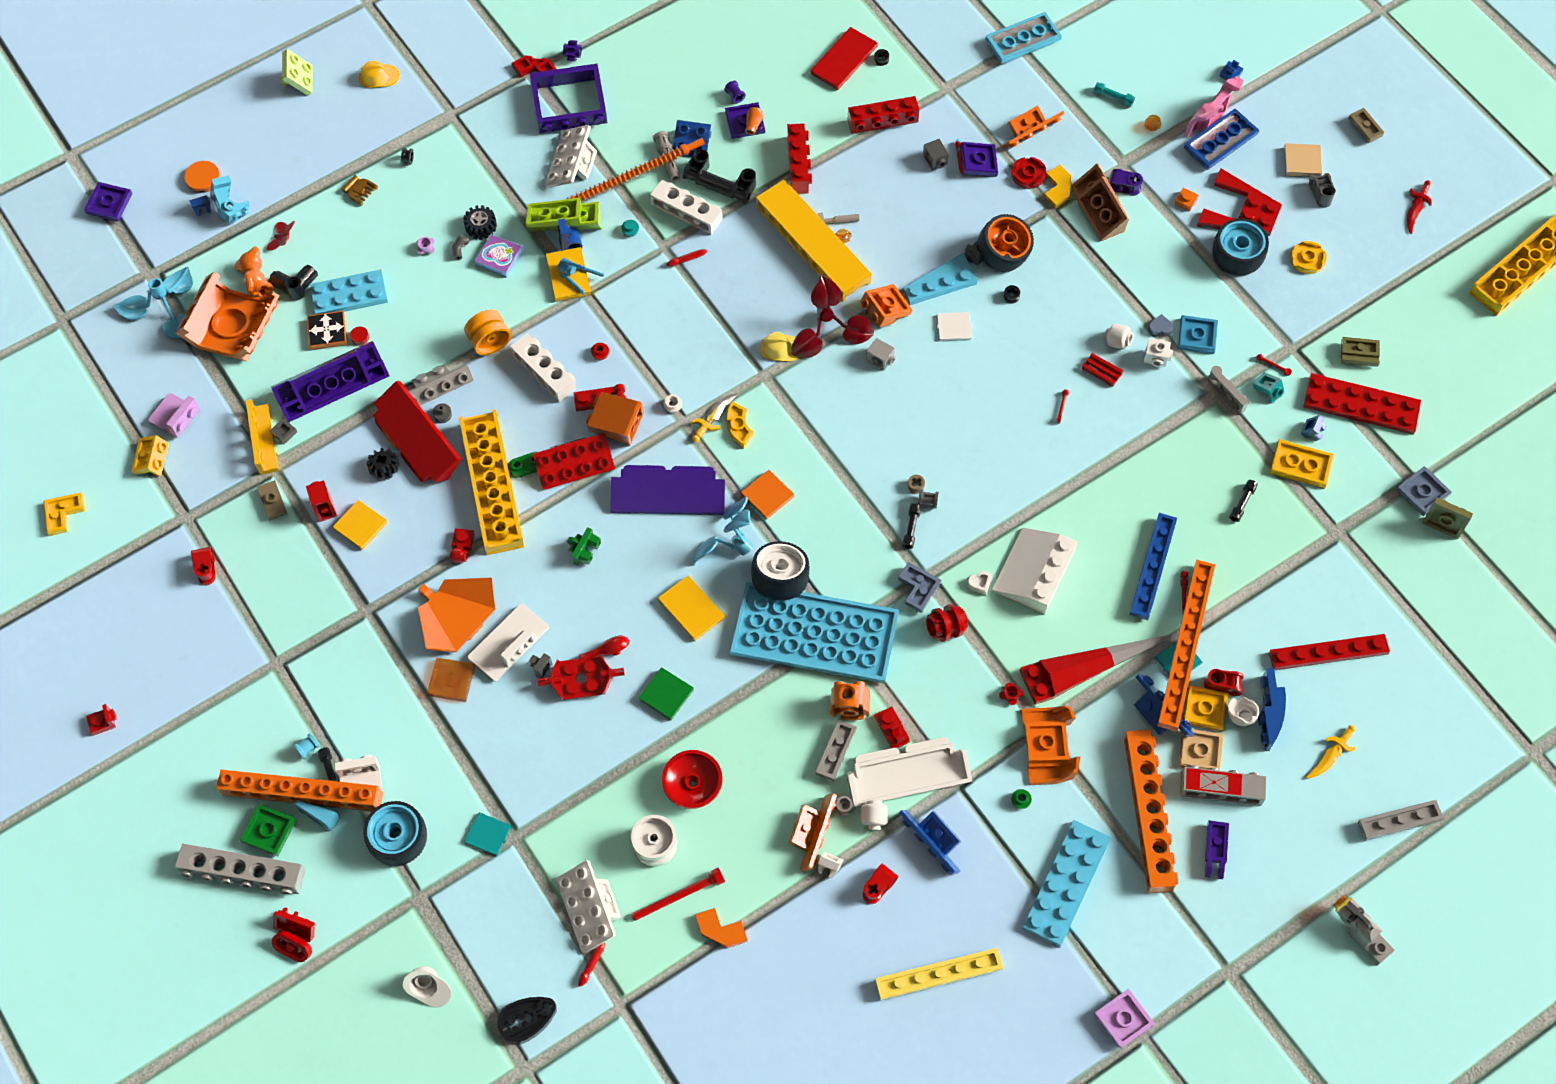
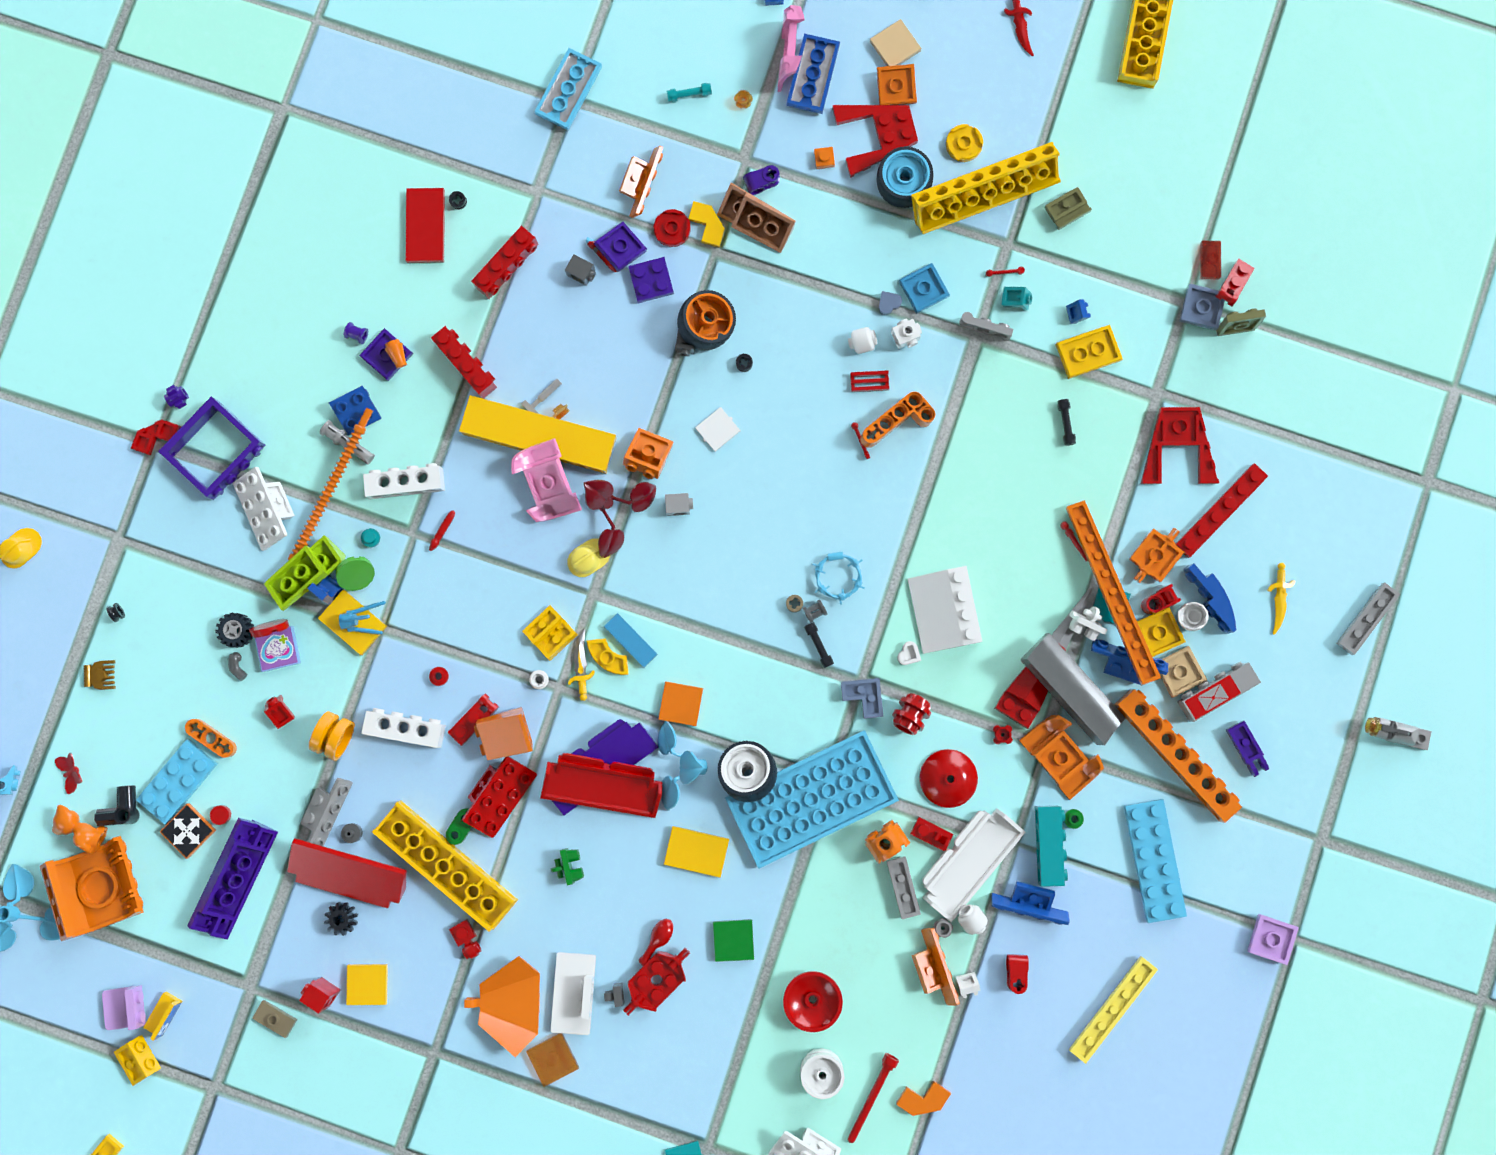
camera: 30 degrees left, 20 degrees up
red piece [191,546,216,585] -> none
yellow fence [246,399,279,475] -> none
dark grey tile [270,418,297,444] -> none
lavender plate [417,237,435,254] -> none
black piece [682,149,757,204] -> none
medium azure wing [903,252,977,305] -> none
blue plate [1129,512,1177,621] -> none
red plate [1303,373,1421,435] -> none
dark grey piece [1309,173,1336,207] -> none
none -> yellow panel [143,992,183,1041]
none -> orange beam [185,719,237,758]
none -> red tile [249,619,289,638]
none -> red bracket [264,695,295,729]
none -> bright green tile [335,556,375,591]
none -> bright pink piece [511,438,582,522]
none -> yellow slope [522,605,578,661]
none -> red slope [540,753,662,818]
none -> dark azure tile [604,613,658,668]
none -> dark purple plate [628,257,674,303]
none -> medium azure piece [812,551,865,605]
none -> orange beam [860,391,935,448]
none -> orange tile [876,64,917,105]
none -> yellow tile [911,142,1061,234]
none -> red dish [919,749,978,808]
none -> dark grey arch [1020,633,1126,745]
none -> teal brick [1035,805,1068,887]
none -> white hips [1069,606,1107,641]
none -> orange plate [1129,528,1184,583]
none -> red wing [1141,407,1219,484]
none -> clear red plate [1200,240,1221,279]
none -> plate [1216,259,1255,307]

